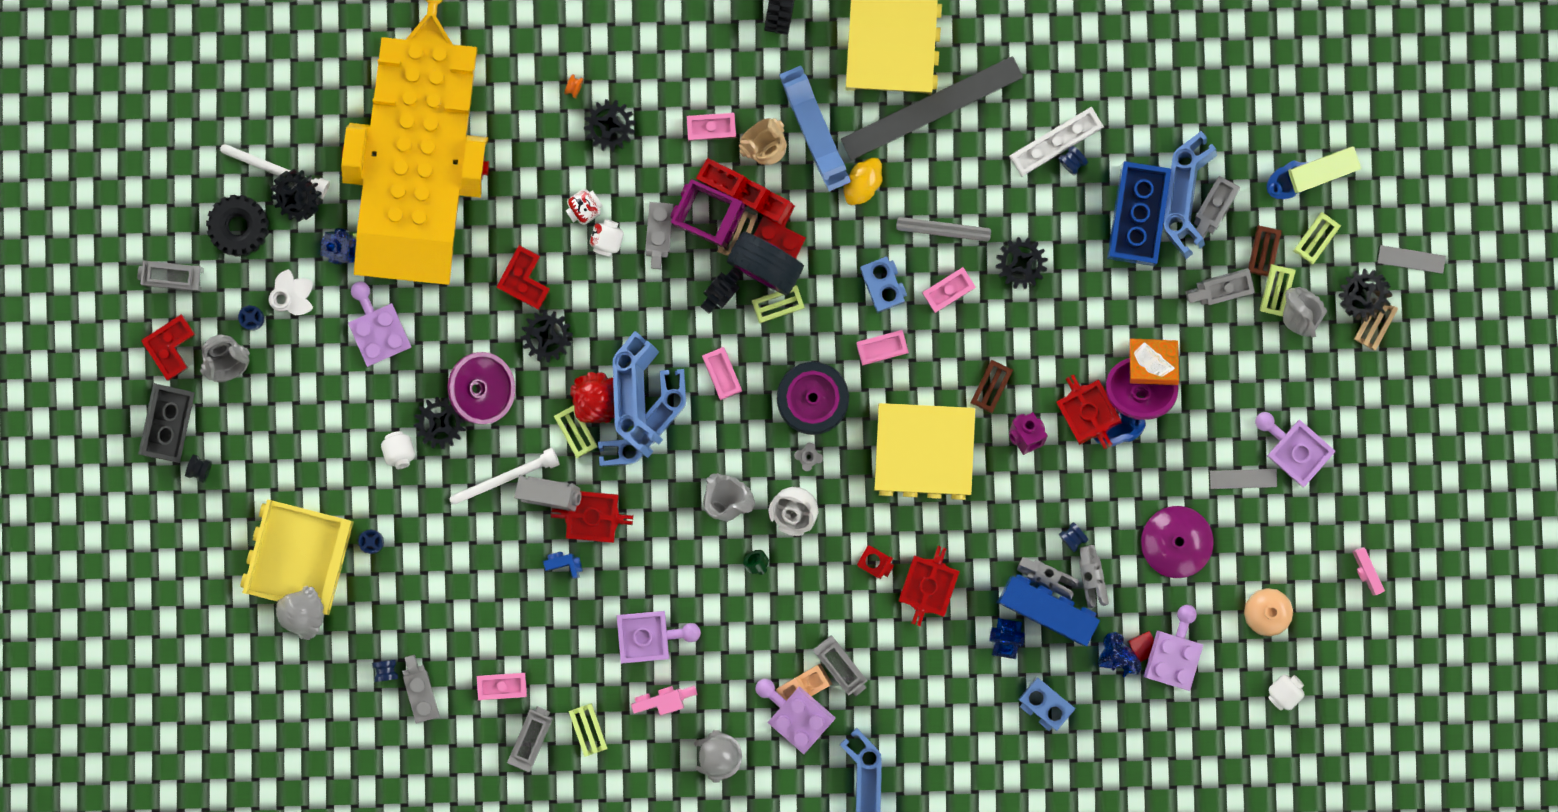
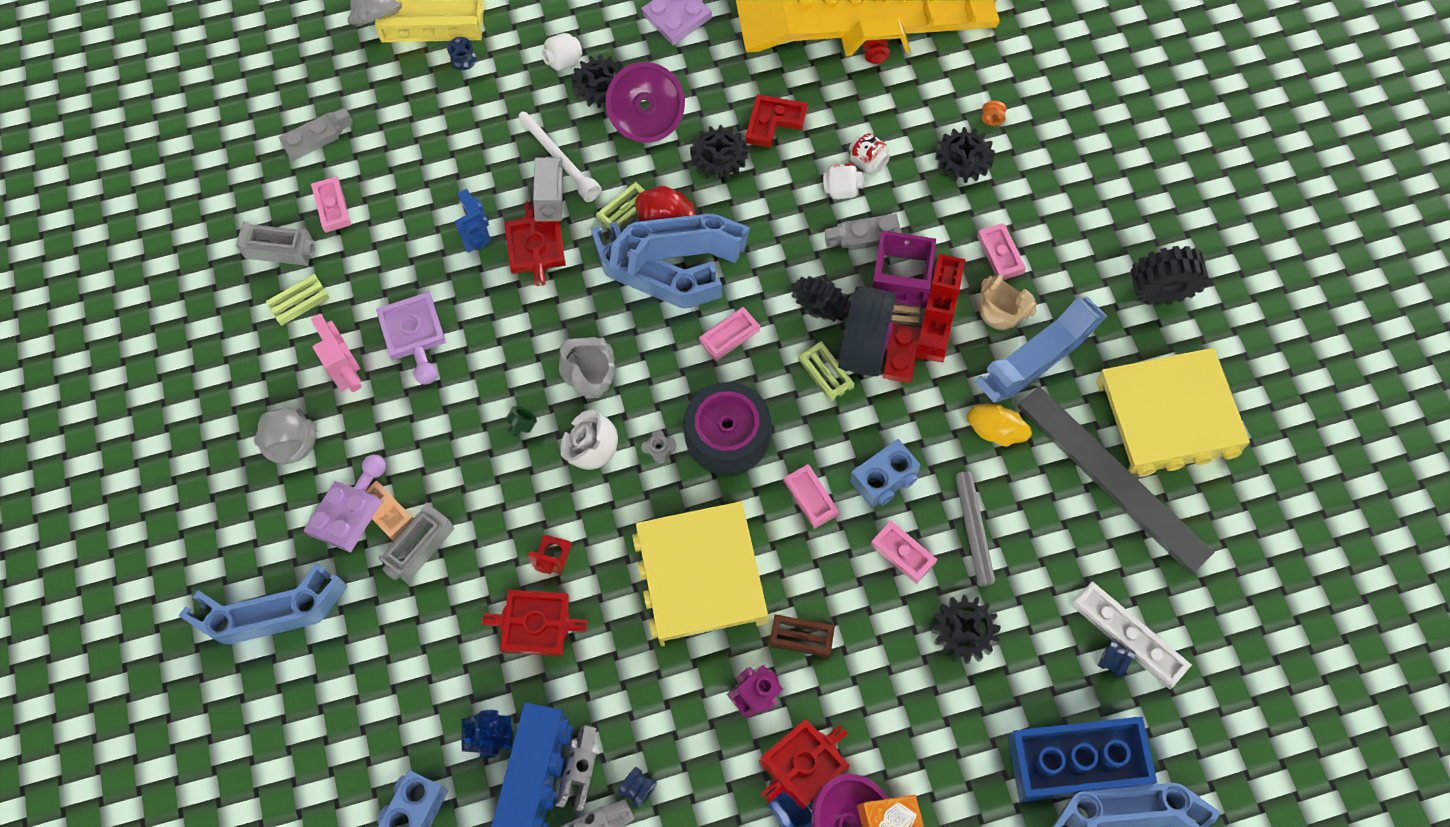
camera: 80 degrees right, 20 degrees down
dark blue wheel [372,660,398,682] -> none

